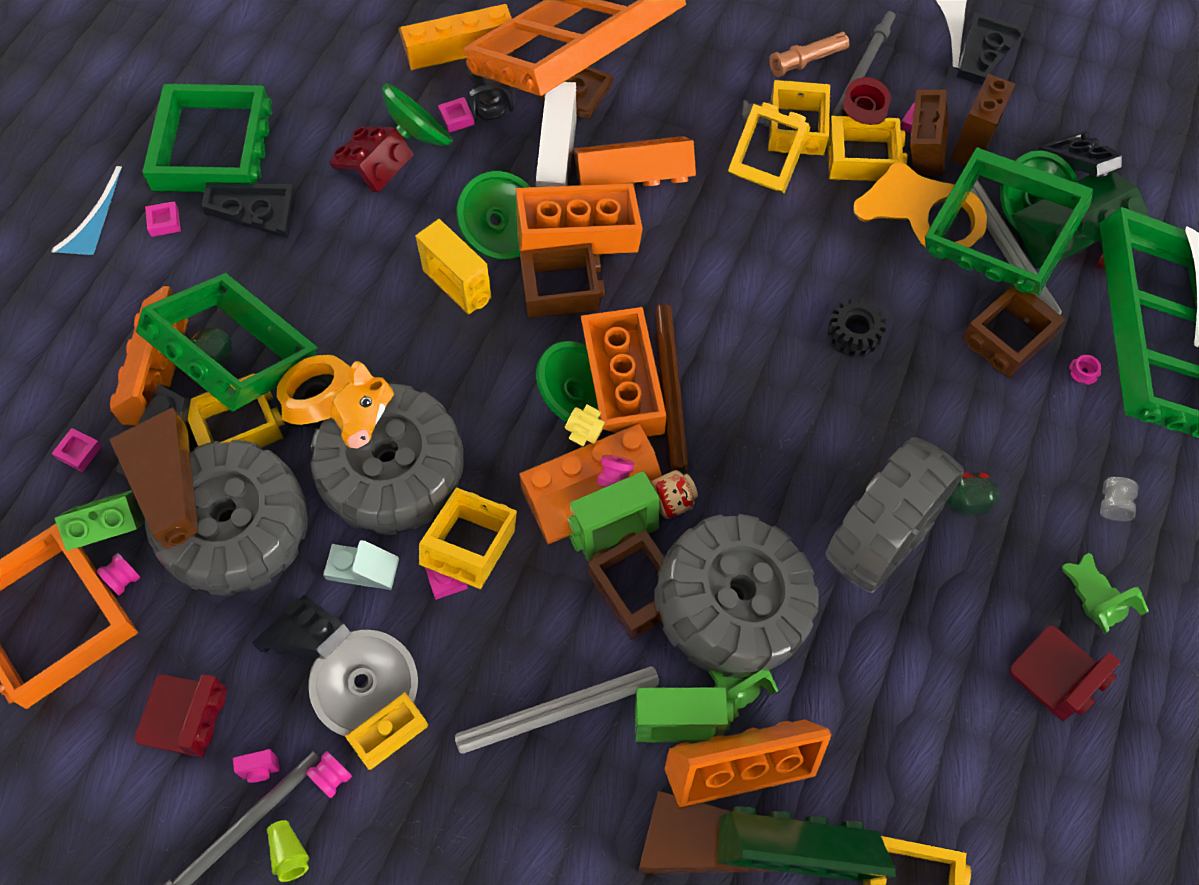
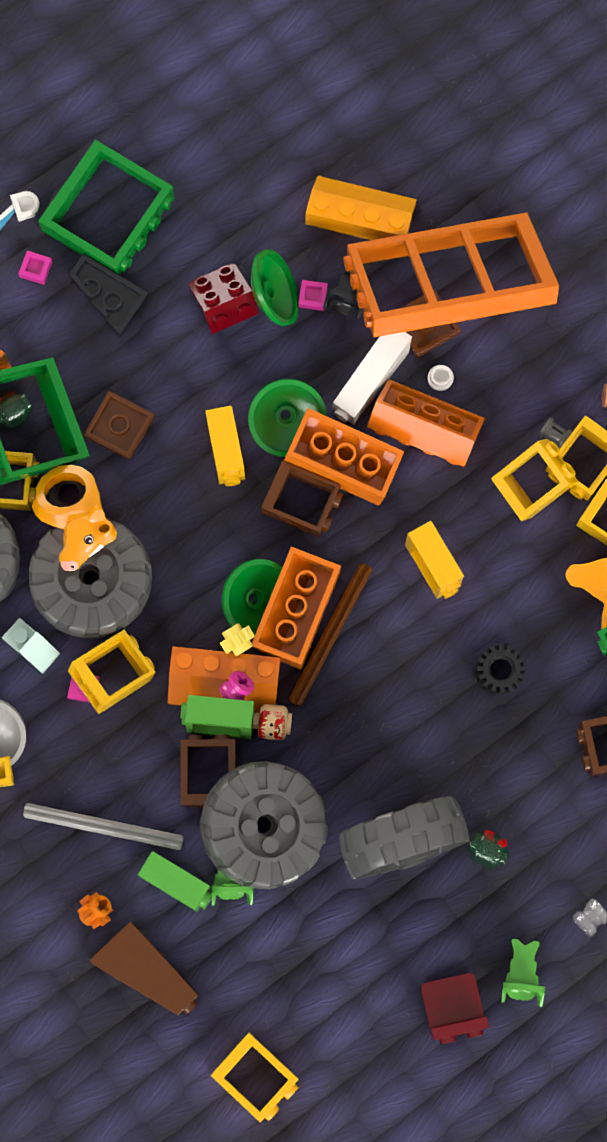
camera: 30 degrees right, 15 degrees up
orange slope [664,719,832,808] -> none
dark green slope [717,806,896,882] -> none
none -> white tile [10,191,40,222]
none -> orange gear [77,892,113,929]
none -> reddish brown plate [83,391,155,461]
none -> yellow window [405,521,464,599]
none -> white plate [427,365,454,391]

